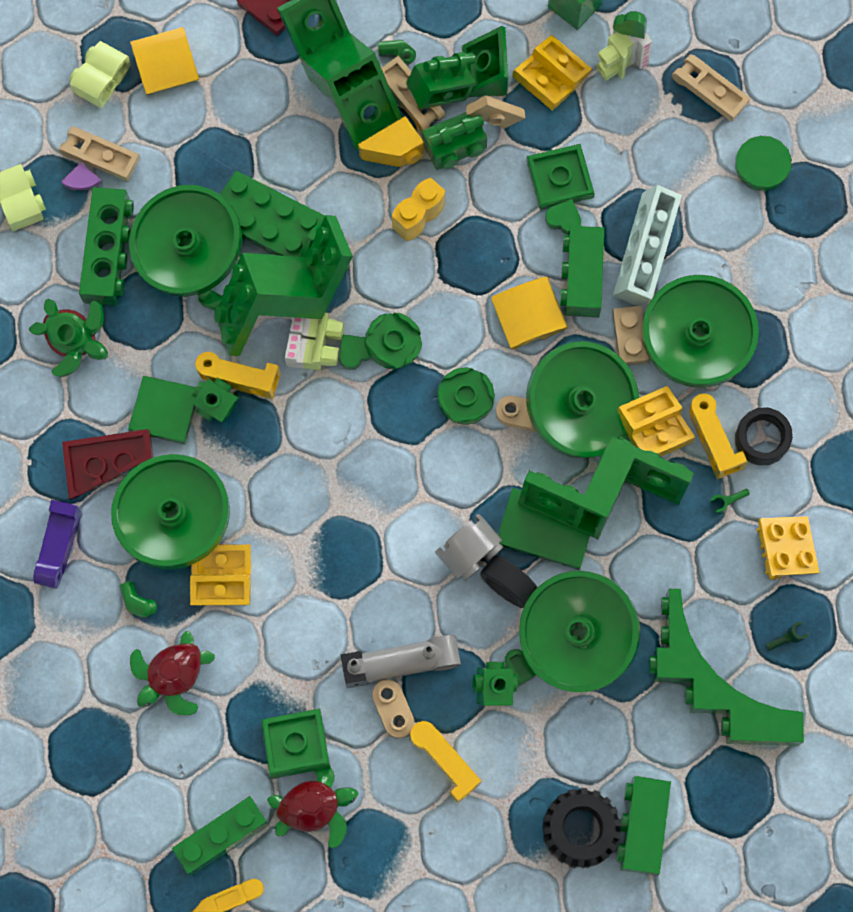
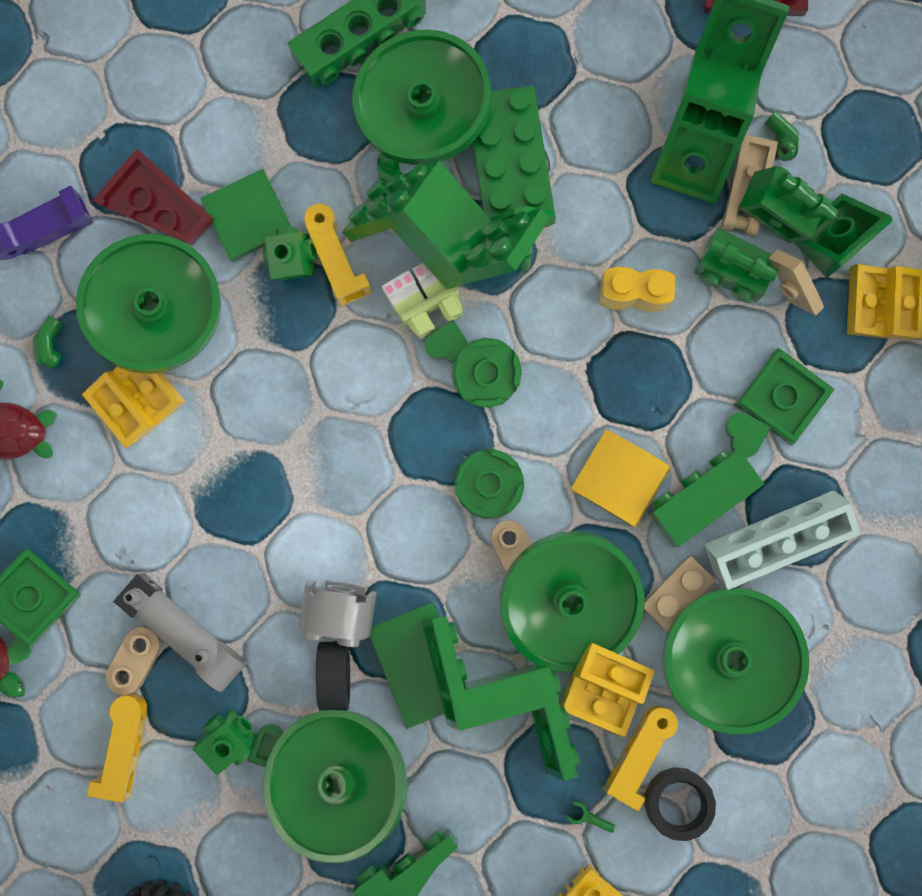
camera: 45 degrees right, 10 degrees up
green animal [29,299,108,378] -> none
yellow slope [358,116,424,167] -> none

